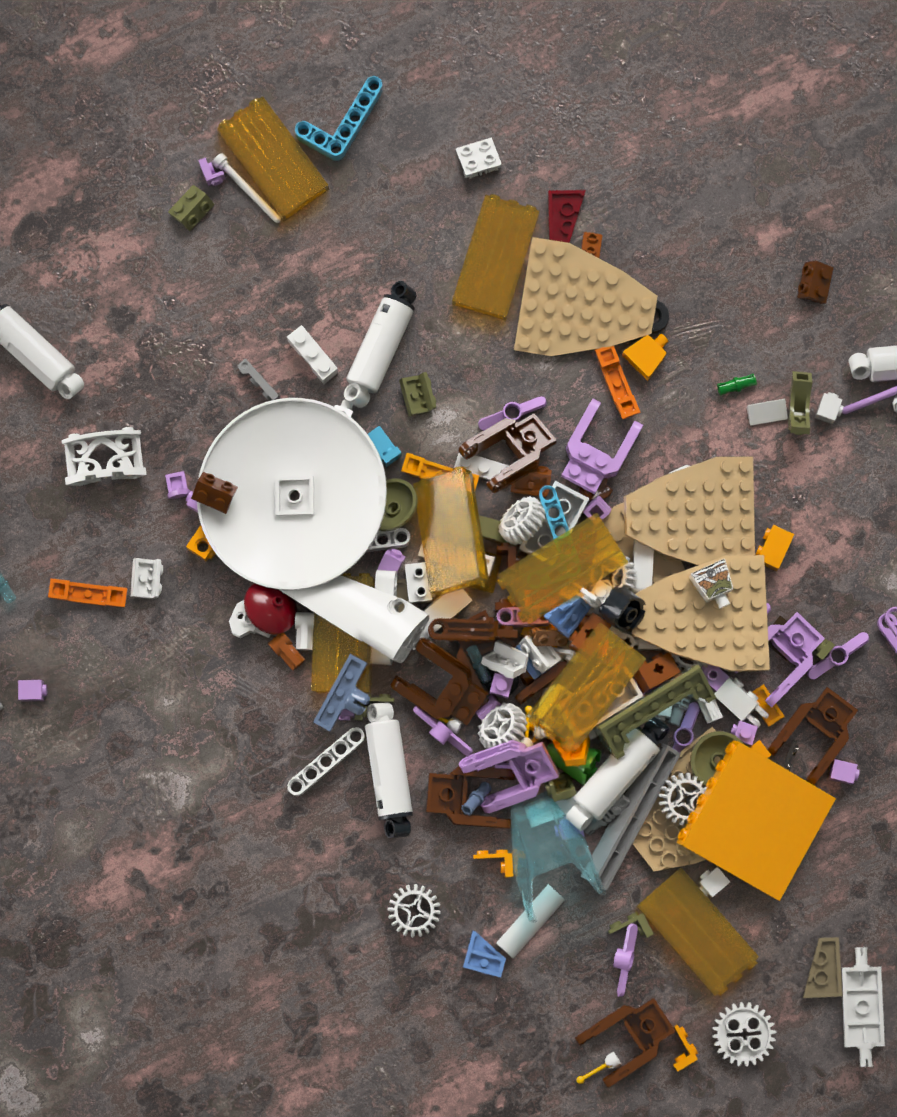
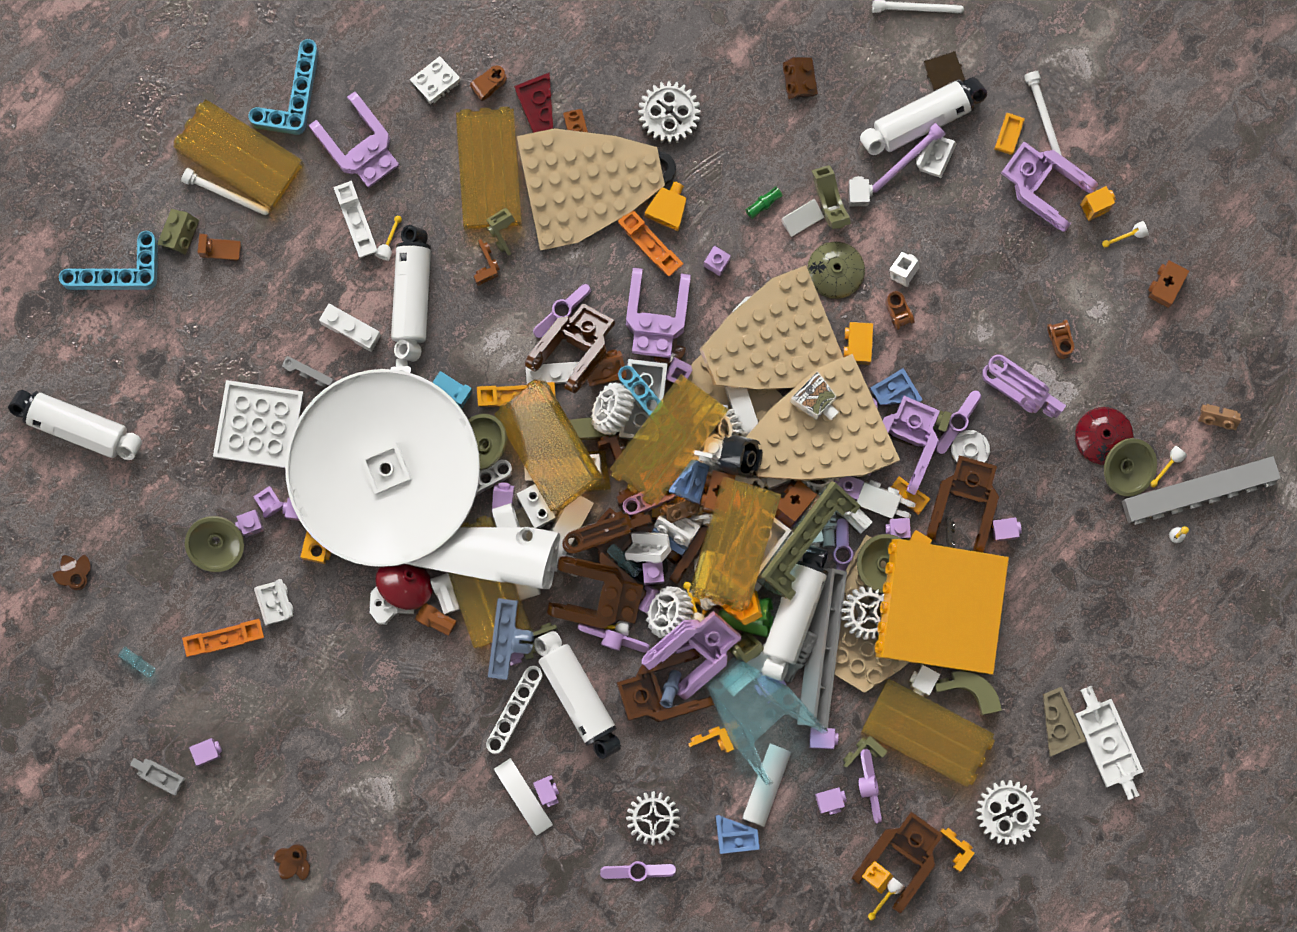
camera: 25 degrees left, 0 degrees up
white fence [62,427,146,486] -> none
reddish brown bracket [191,472,238,514] -> none
lavender bracket [198,158,226,186] -> none
olive bracket [399,372,436,416] -> none
none -> medium azure beam [59,231,158,290]
none -> olive dish [185,516,244,572]
none -> dark orange bracket [197,234,241,260]
none -> white plate [213,380,304,468]
none -> lavender brick [235,510,264,537]
none -> reddish brown plate [273,844,310,880]
none -> lavender plate [308,91,399,188]
none -> white slope [333,181,378,258]
none -> hinge [375,216,402,261]
none -> dark orange piece [470,65,506,101]
none -> dark orange bracket [474,239,500,286]
none -> olive bracket [486,208,515,256]
none -> white slope [494,758,553,836]
none -> lavender brick [533,775,559,807]
none -> lavender piece [600,861,676,882]
none -> white gear [638,81,700,144]
none -> lavender brick [704,246,731,276]
none -> olive dish [807,241,865,299]
none -> lavender brick [809,727,838,749]
none -> lavender brick [815,788,847,815]
none -> light orange bracket [862,861,894,894]
none -> medium blue wing [869,368,922,405]
none -> dark orange piece [885,291,915,330]
none -> white brick [889,252,919,287]
none -> olive arch [934,671,1002,716]
none -> white tile [951,430,990,463]

